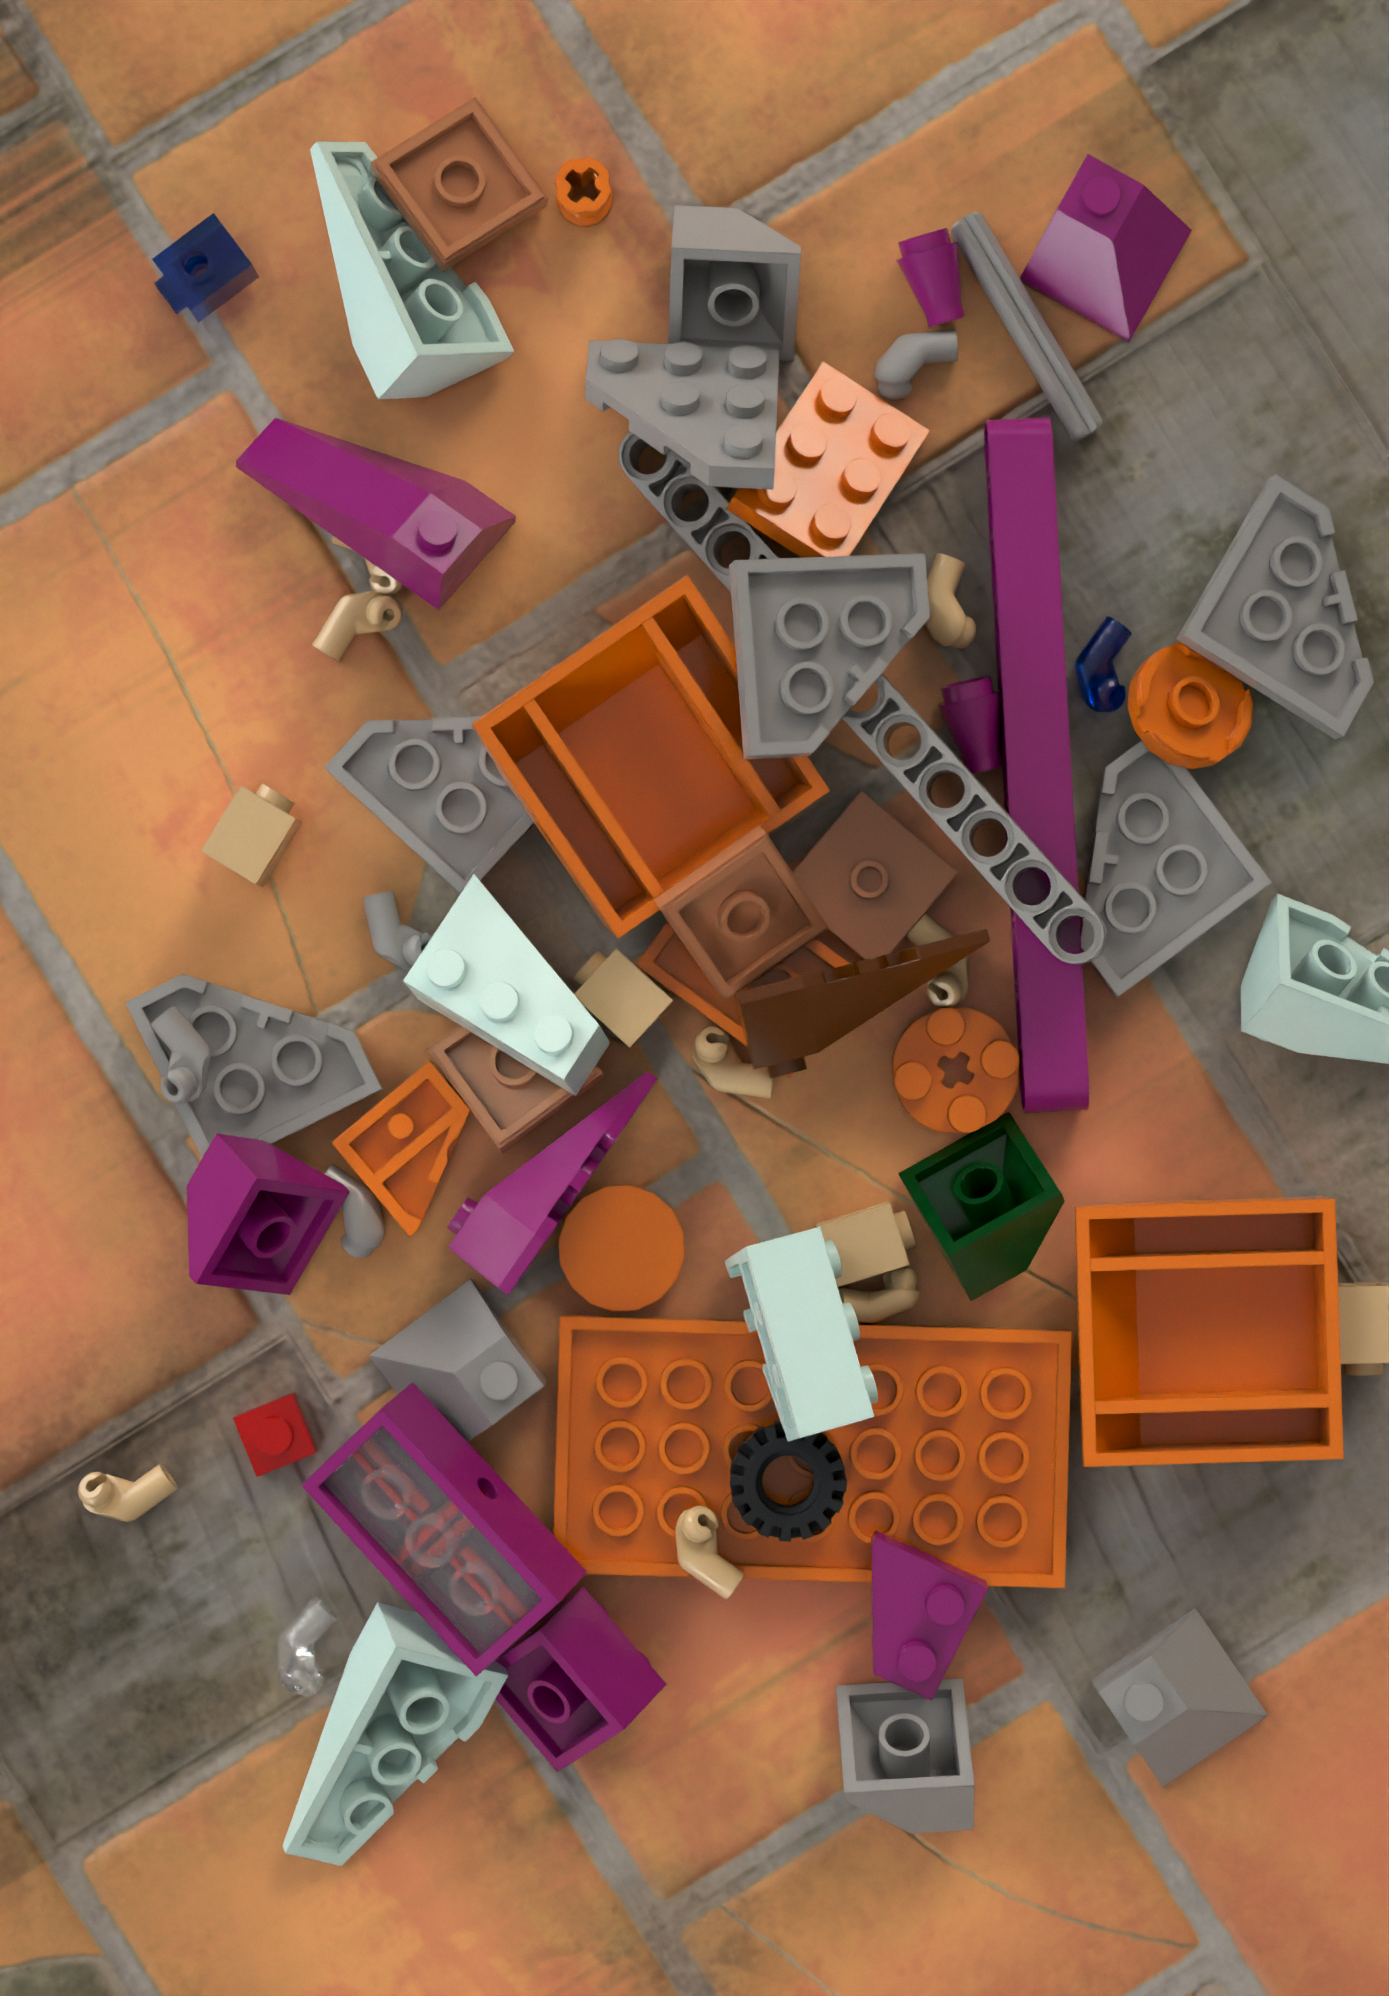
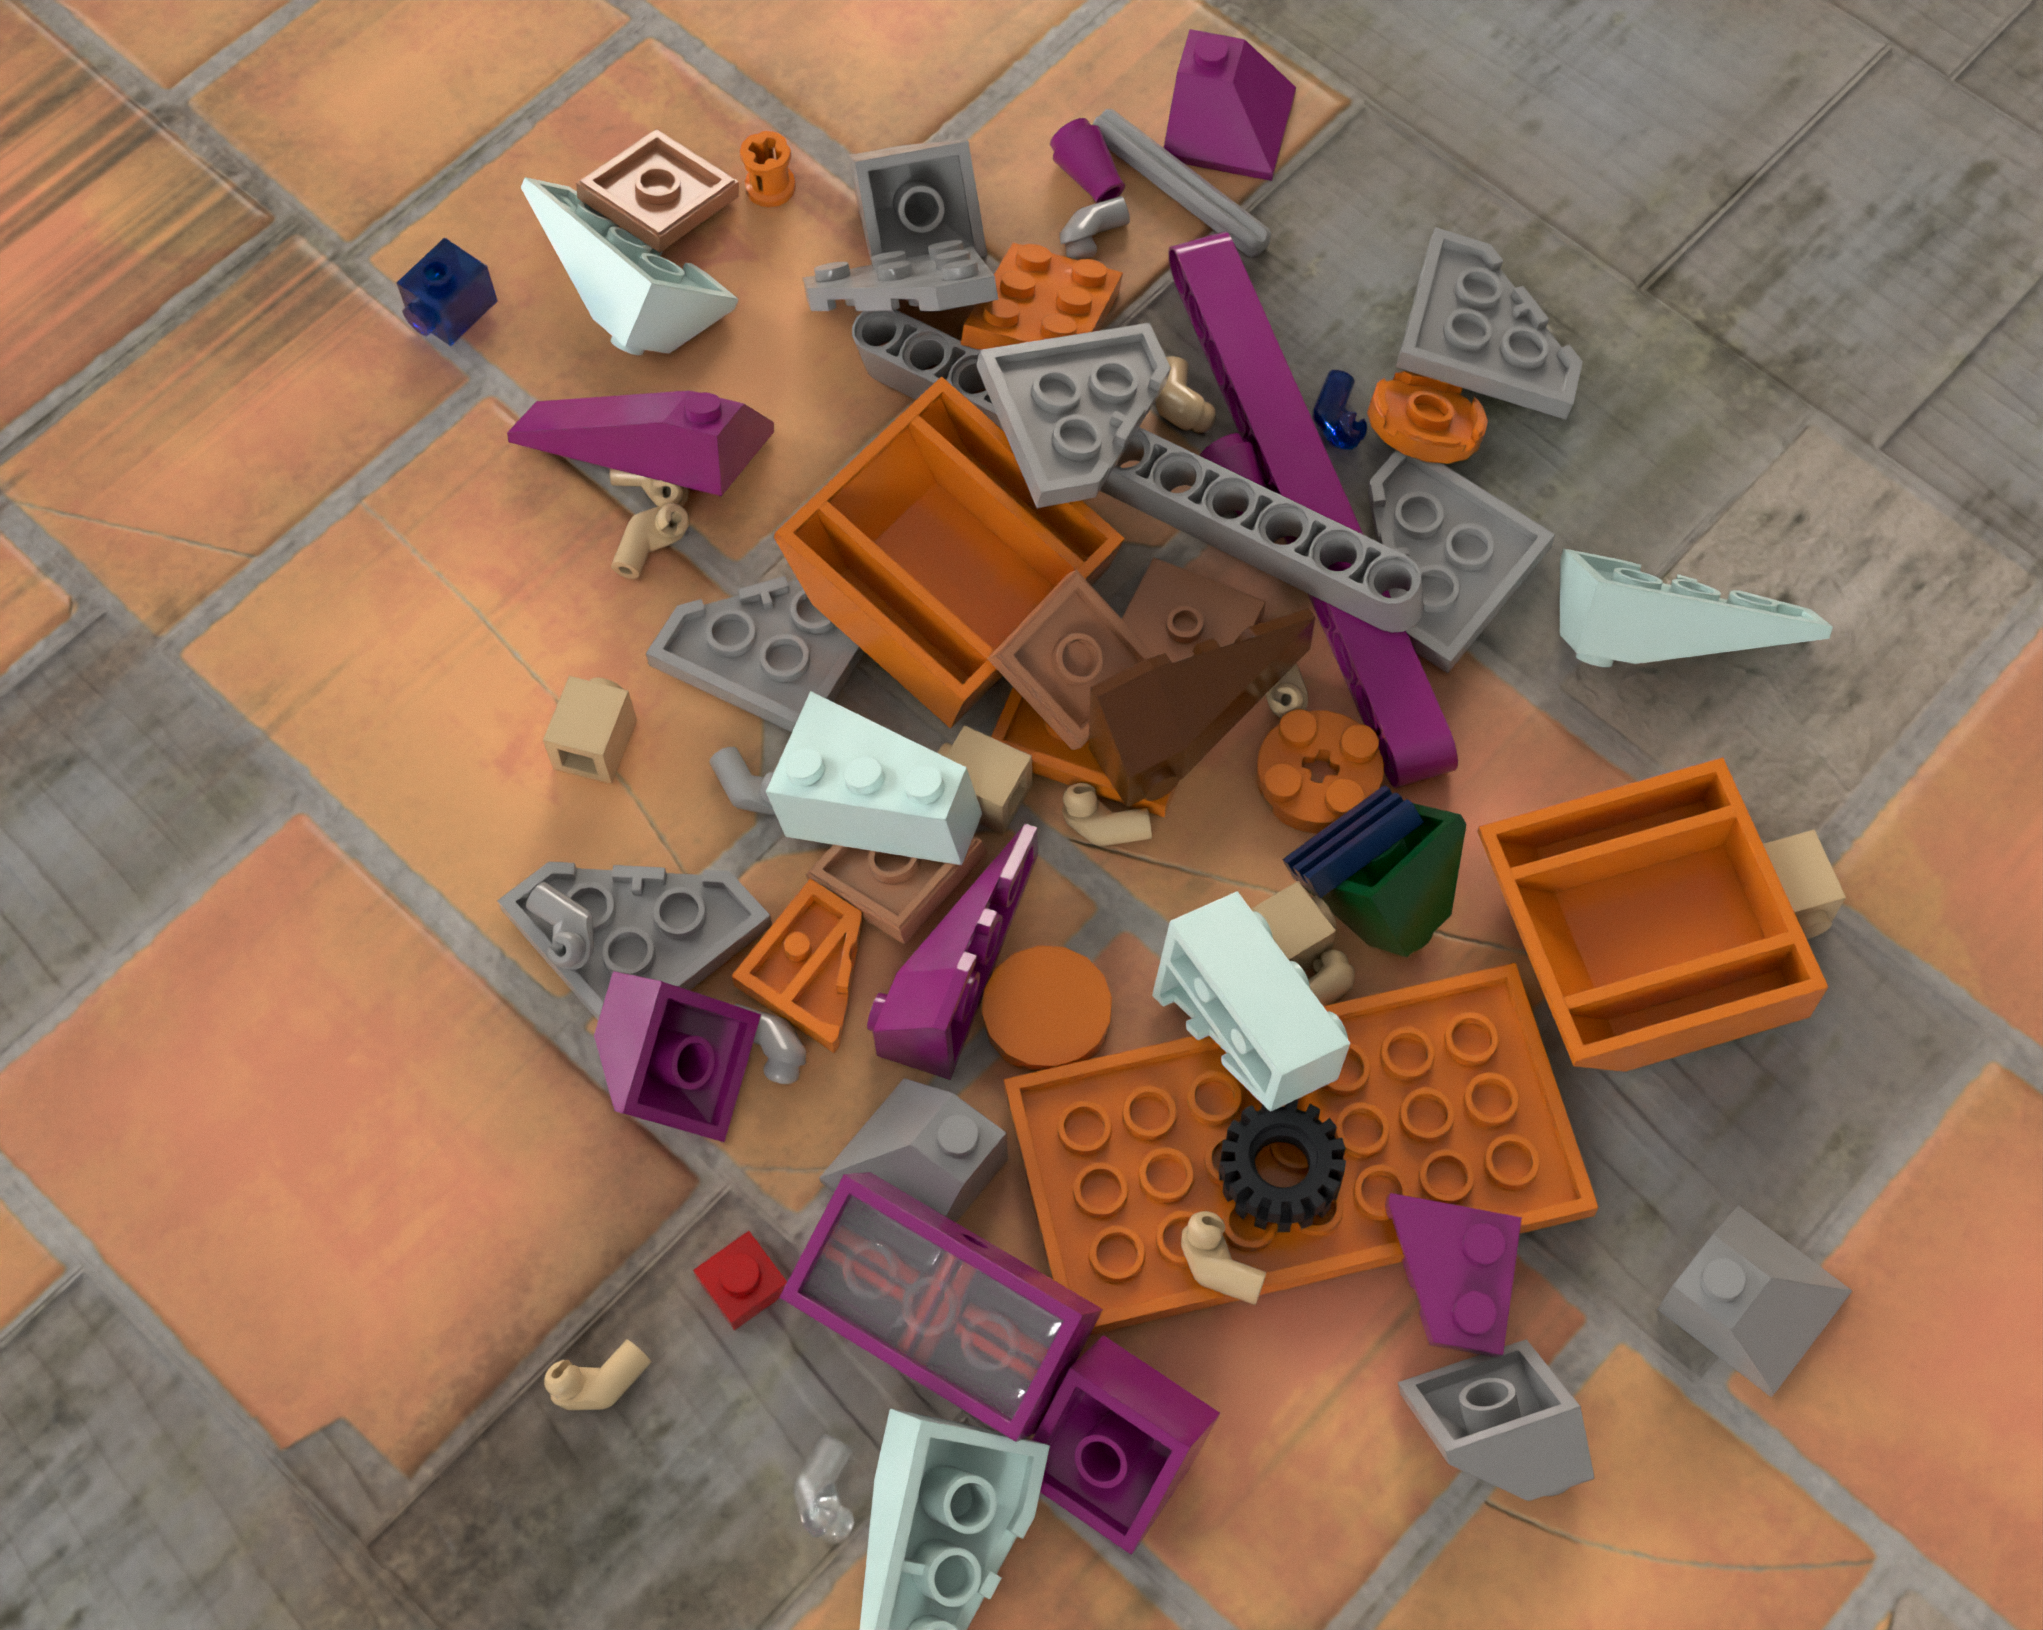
camera: 10 degrees left, 25 degrees down
none -> dark blue tile [1282,785,1424,898]

